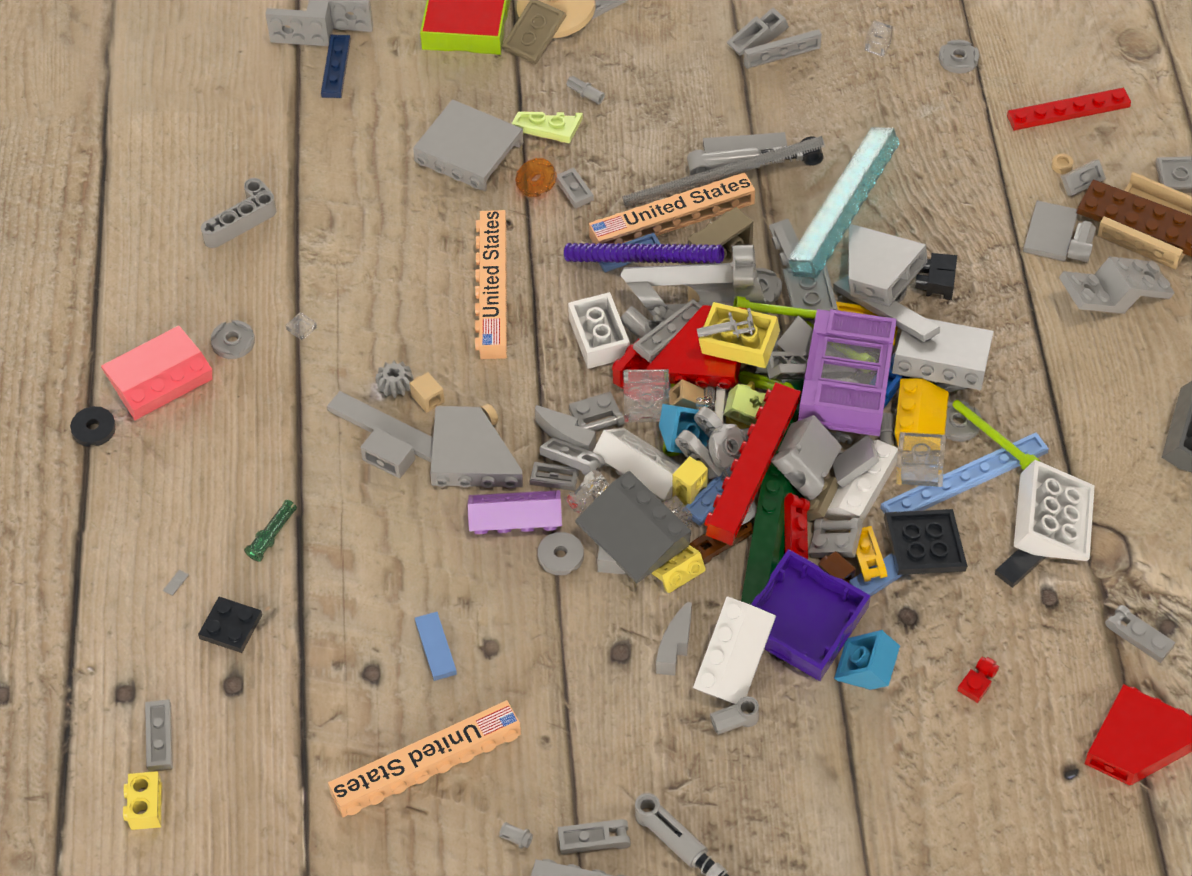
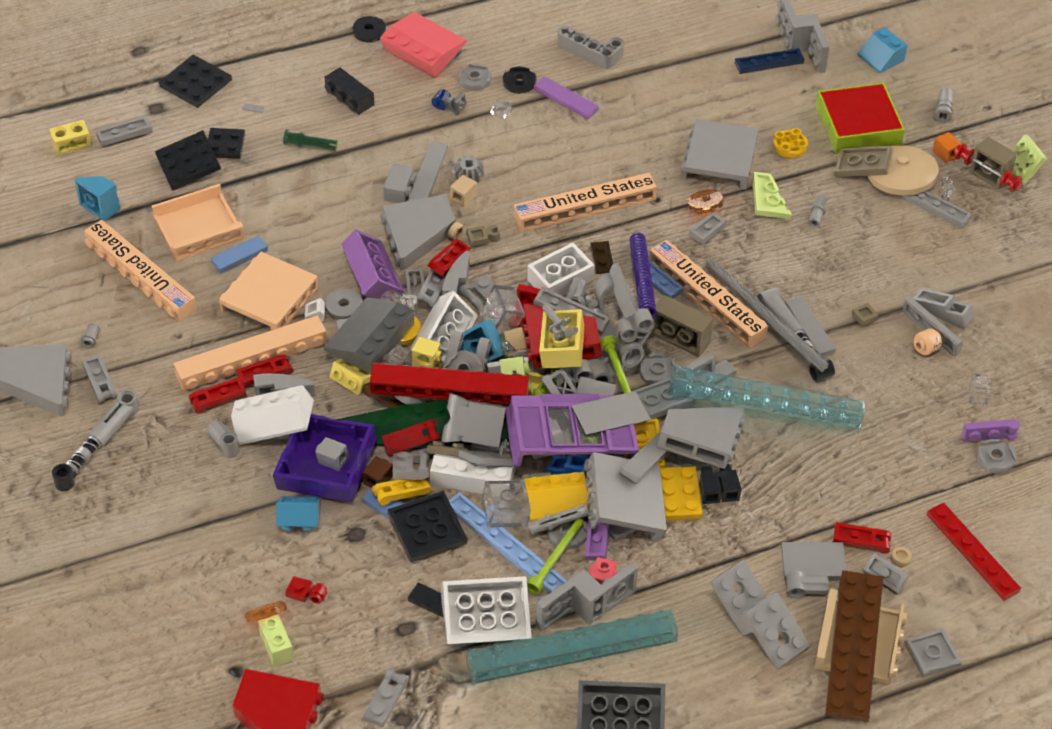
camera: 70 degrees right, 5 degrees down
none -> dark azure slope [74,176,120,222]
none -> light nougat panel [152,184,245,261]
none -> black plate [154,130,221,191]
none -> black plate [159,54,232,108]
none -> light nougat brick [174,315,327,391]
none -> red plate [188,377,246,414]
none -> light nougat panel [219,252,318,330]
none -> red plate [236,354,294,388]
none -> clear orange tile [245,601,287,622]
none -> yellowish green brick [258,613,294,667]
none -> white brick [304,298,325,322]
none -> light grey brick [316,437,349,471]
none -> black brick [324,67,375,115]
none -> red plate [427,238,471,276]
none -> leg [431,89,466,116]
none -> dark tan plate [466,225,500,247]
none -> clear light blue brick [466,609,678,684]
none -> black tile [503,66,537,94]
none -> light grey pin [528,503,589,535]
none -> medium lavender tile [534,76,599,119]
none -> light grey bracket [536,563,638,632]
none -> light grey sticker [572,391,651,435]
none -> medium lavender plate [585,520,610,560]
none -> coral brick [589,557,618,585]
none -> dark brown plate [590,241,613,274]
none -> yellow plate [660,466,703,521]
none -> yellow tile [773,128,808,158]
none -> red plate [833,522,892,554]
none -> dark tan plate [852,303,878,326]
none -> light nougat head [913,328,942,355]
none -> medium lavender plate [961,419,1020,442]

